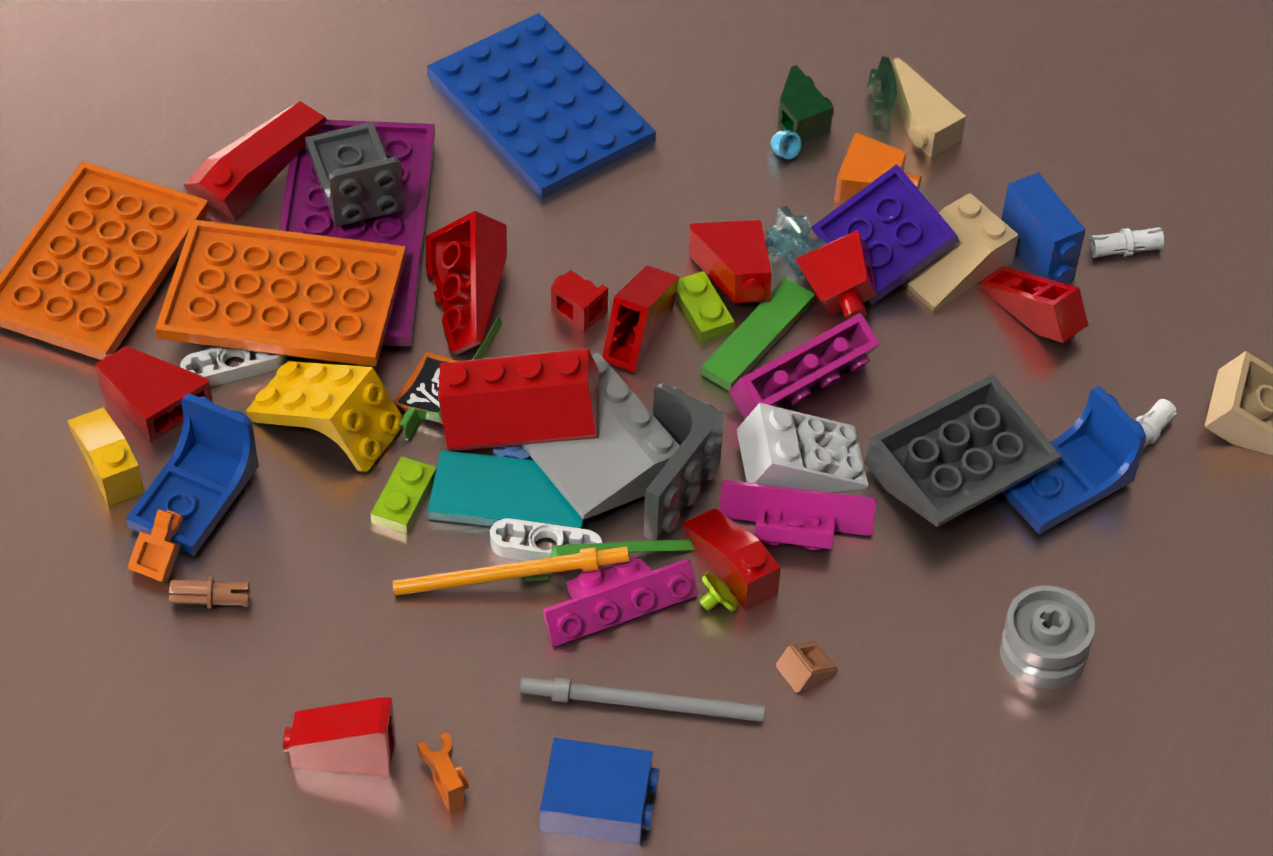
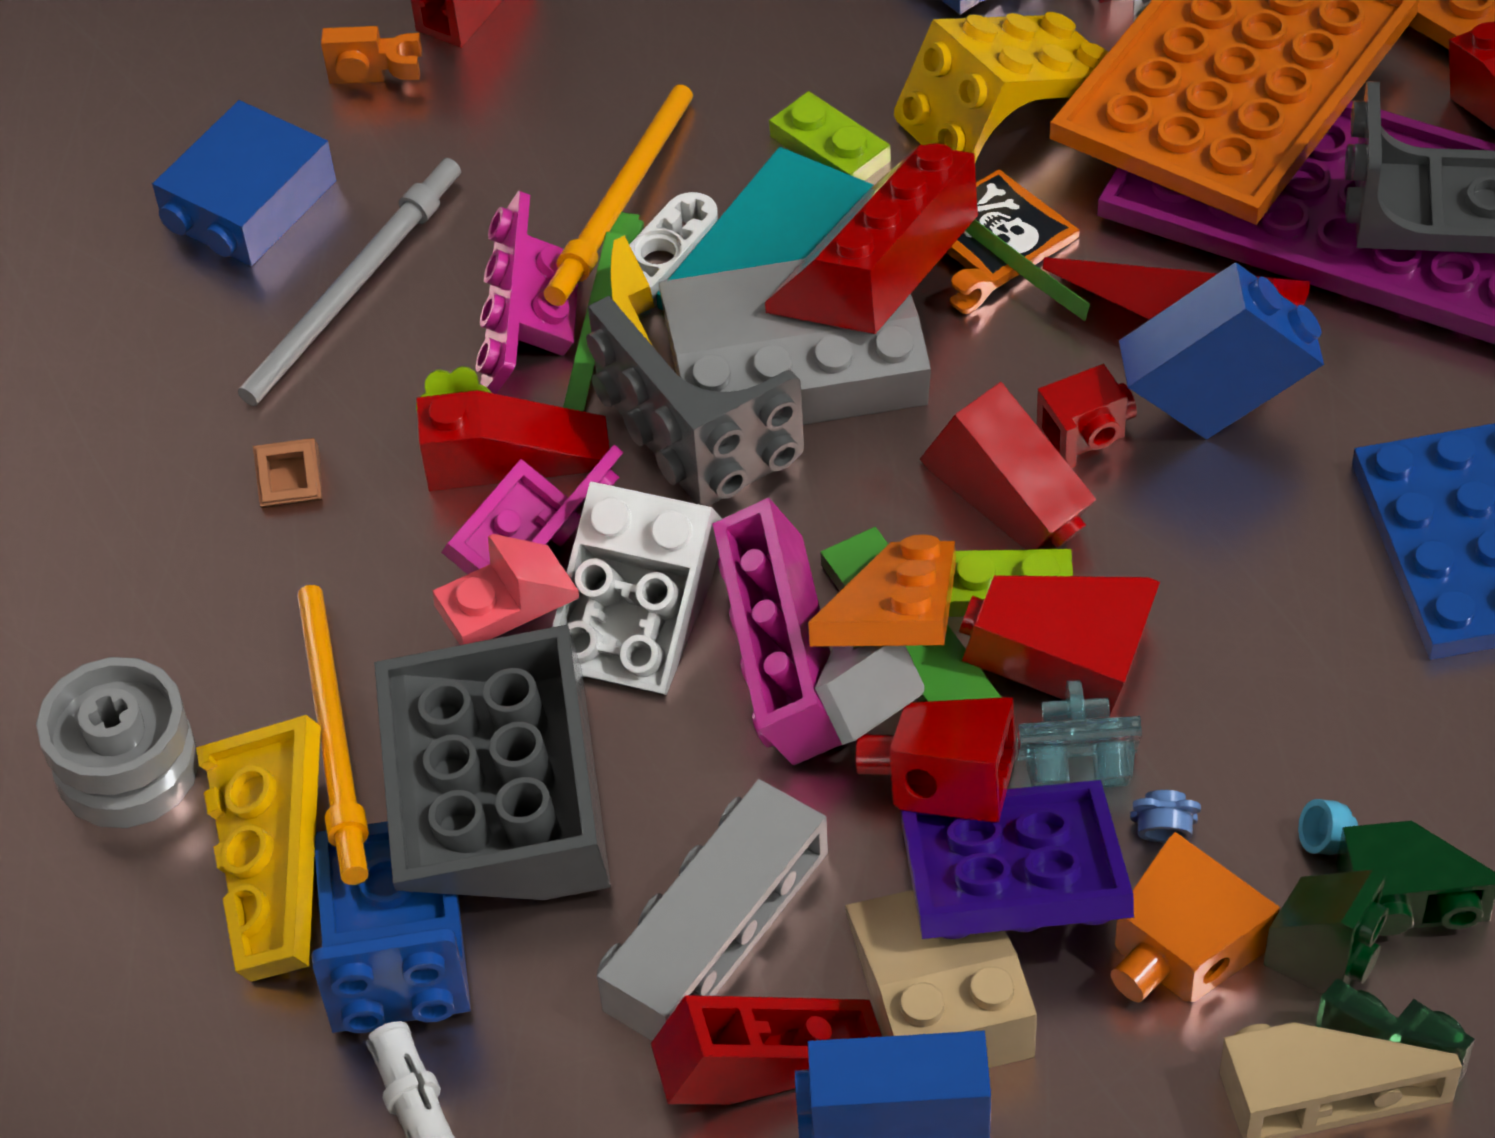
camera: 120 degrees right, 0 degrees up
none -> yellow wing [196,715,321,982]
none -> light orange bar [298,585,369,885]
none -> coral slope [432,534,579,645]
none -> light grey brick [597,779,828,1041]
none -> yellow slope [611,235,655,345]
none -> orange wing [808,534,956,647]
none -> light grey slope [815,646,925,745]
none -> blue brick [1119,262,1324,440]
none -> medium blue plate [1130,790,1201,843]
none -> dark green slope [1263,870,1389,1002]

